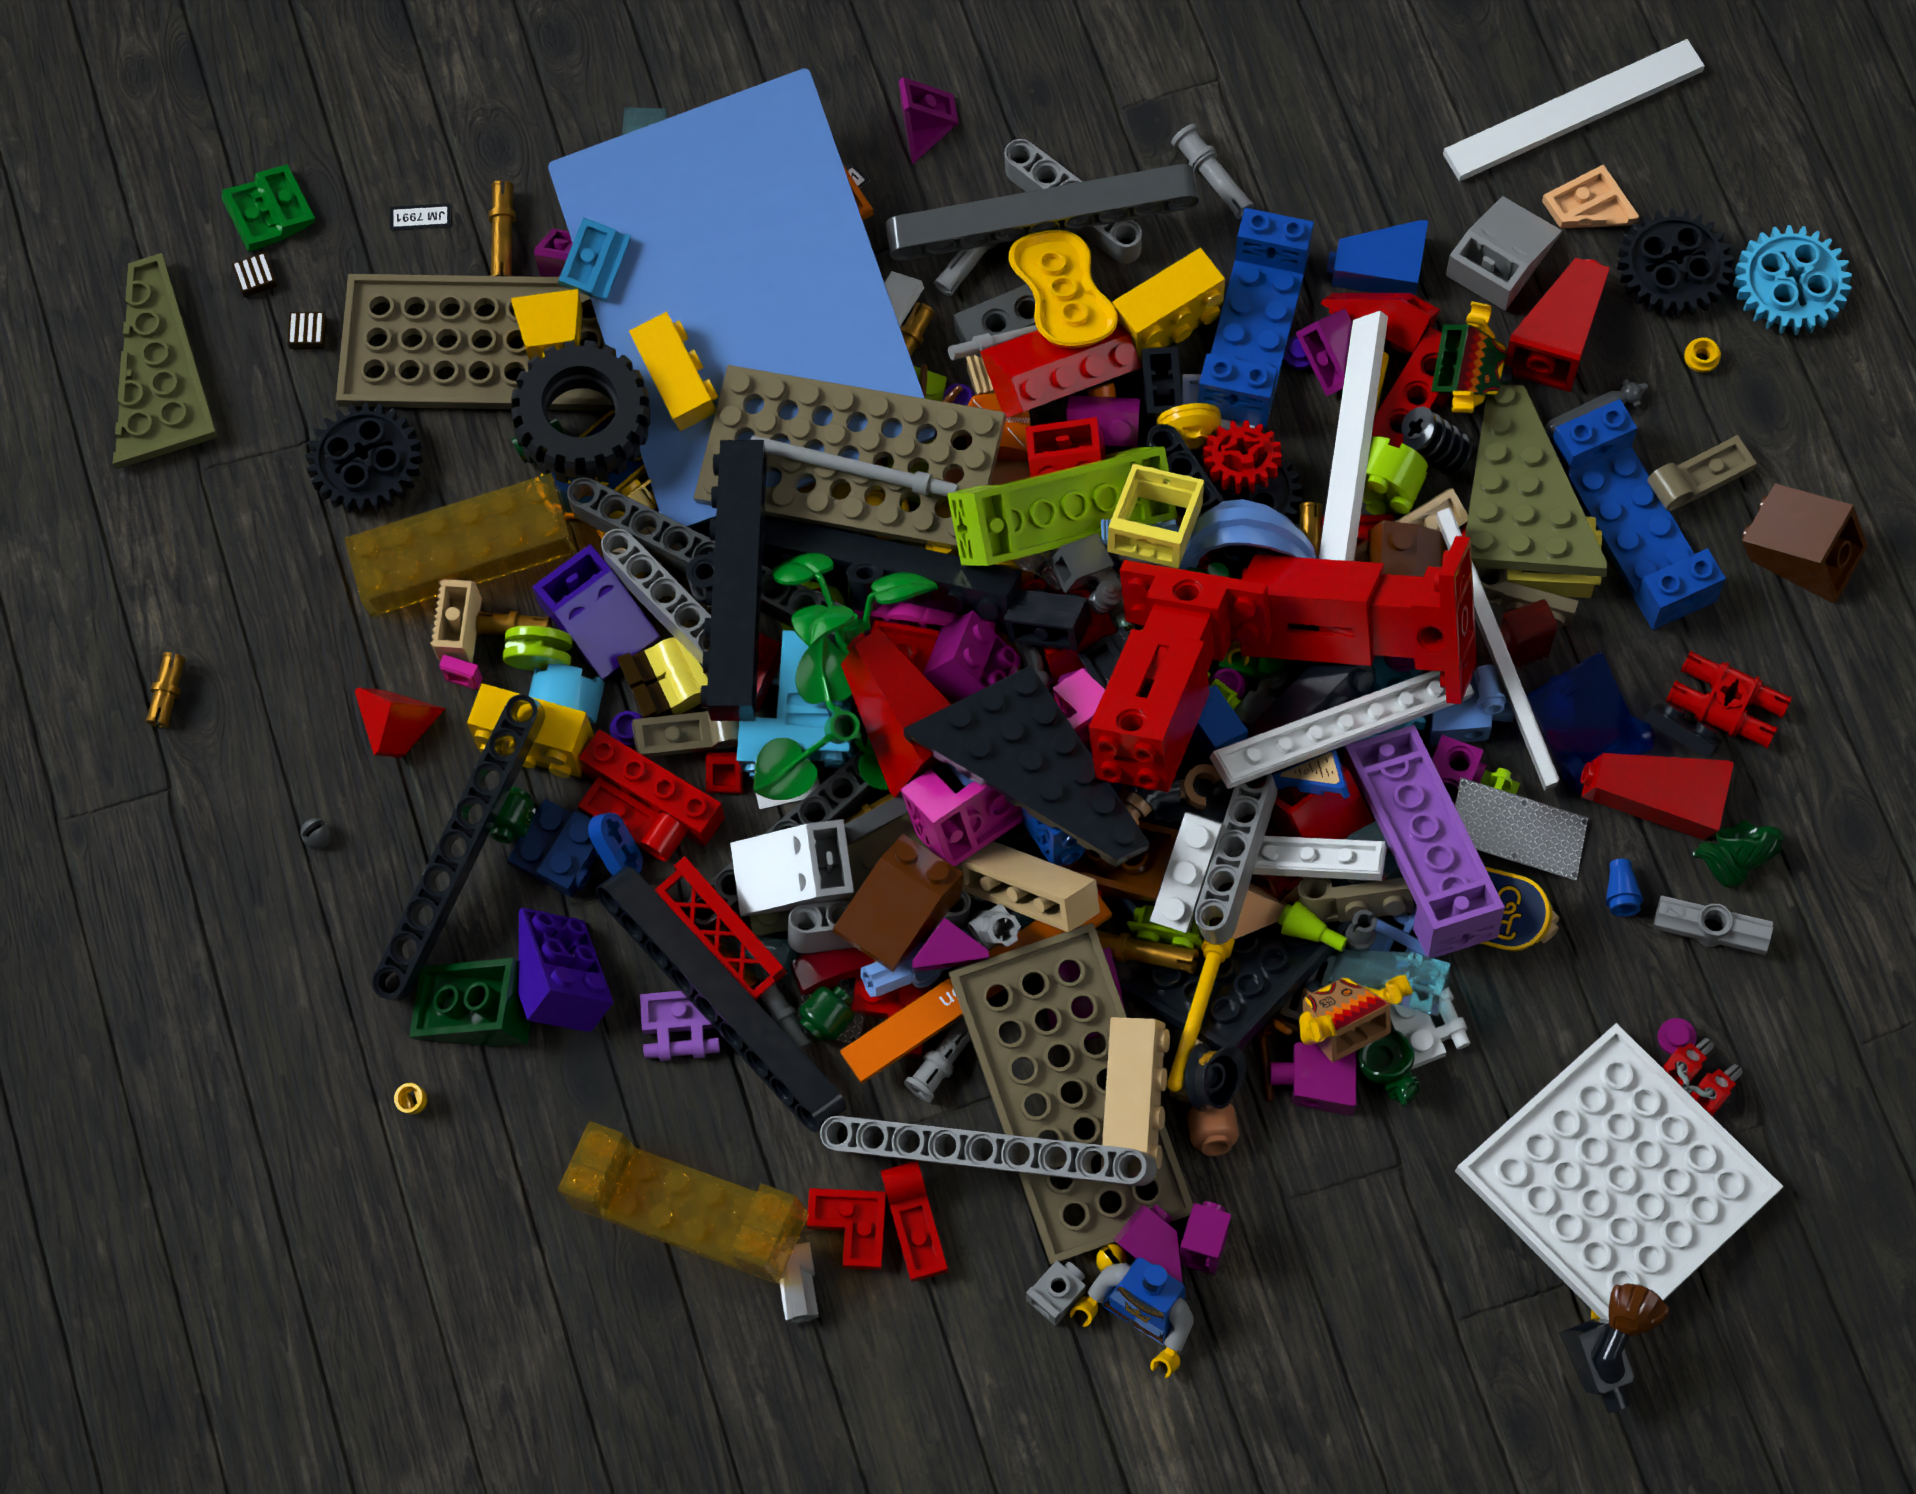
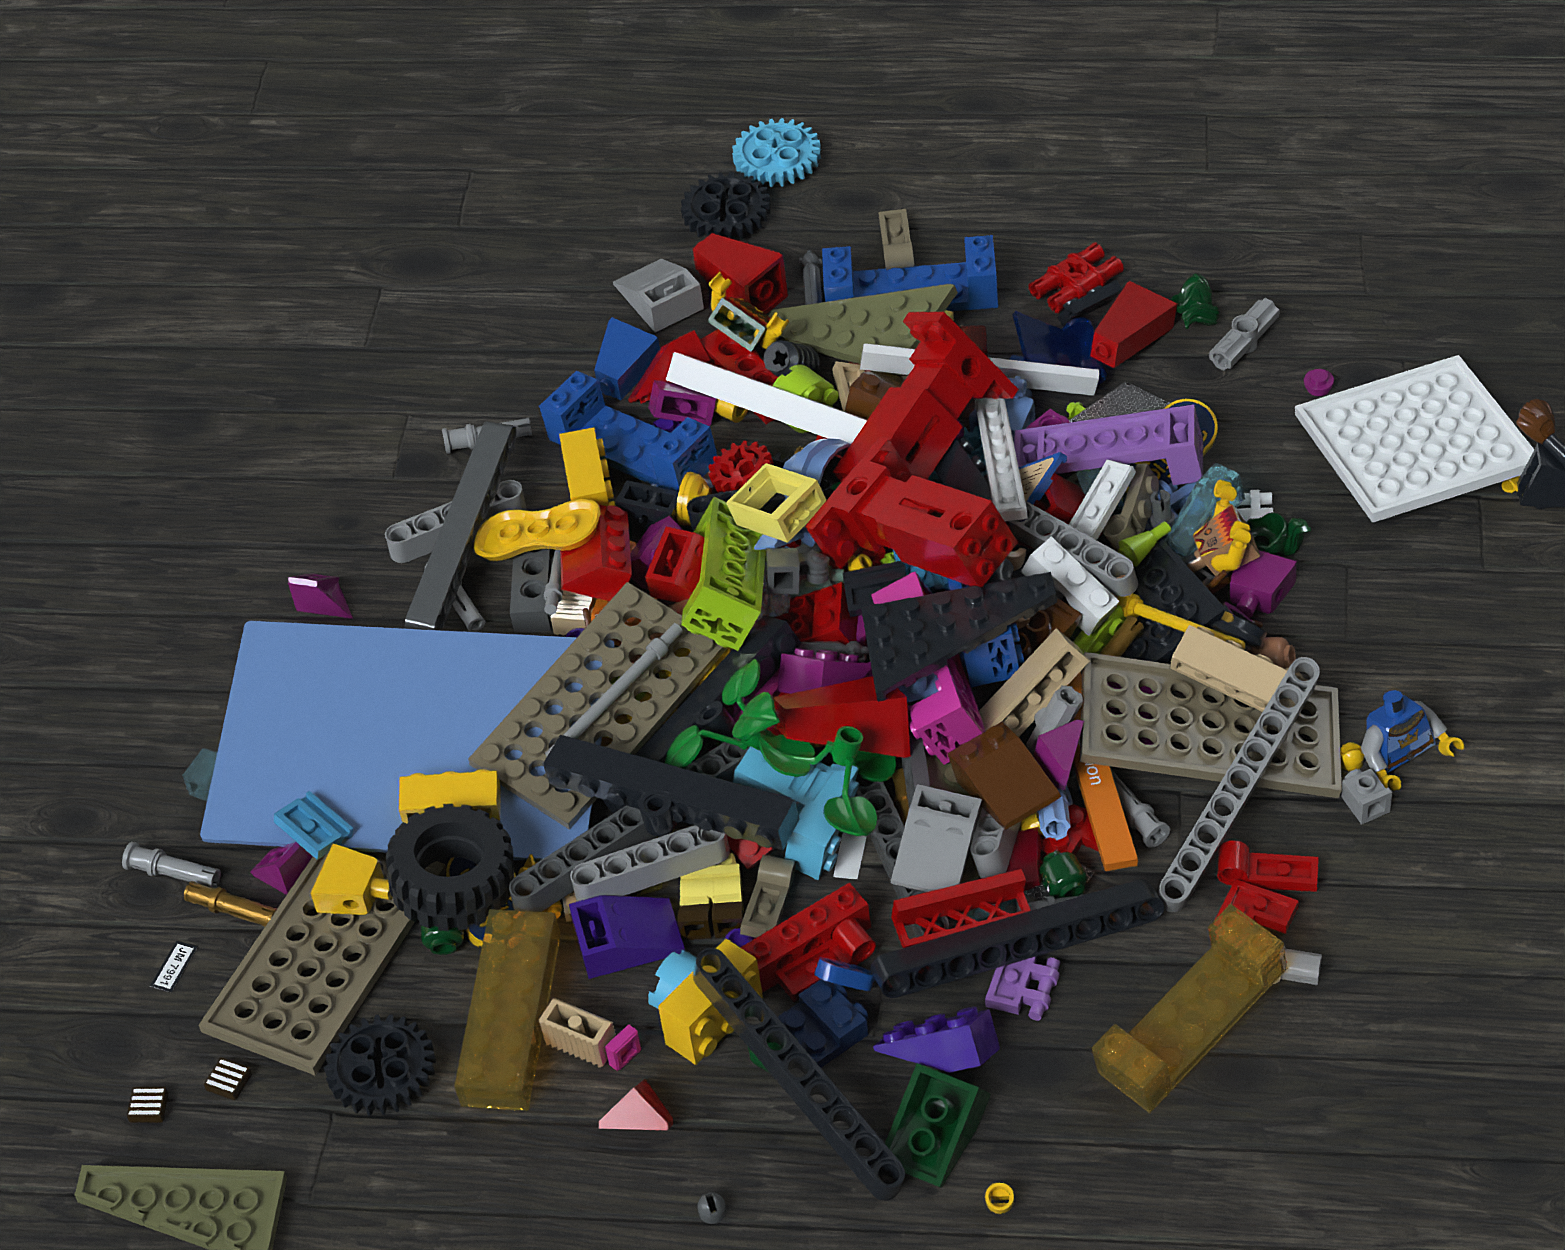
camera: 65 degrees left, 20 degrees down
green slope [221,164,315,252] -> none
pearl gold pin [476,611,552,636] -> none
lime head [503,626,573,671] -> none
red slope [706,752,744,793] -> none
black brick [1004,589,1092,652] -> none
magenta slope [1113,1204,1182,1283] -> none
magenta brick [1179,1201,1232,1276] -> none
white tile [1443,39,1705,182] -> none
light nougat wing [1542,164,1639,229] -> none
blue cone [1606,858,1643,917] -> none
red piece [1662,1038,1742,1116] -> none
yellow plate [1684,338,1721,373] -> none
reddish brown slope [1742,483,1868,603] -> none
none -> light grey pin [122,841,221,889]

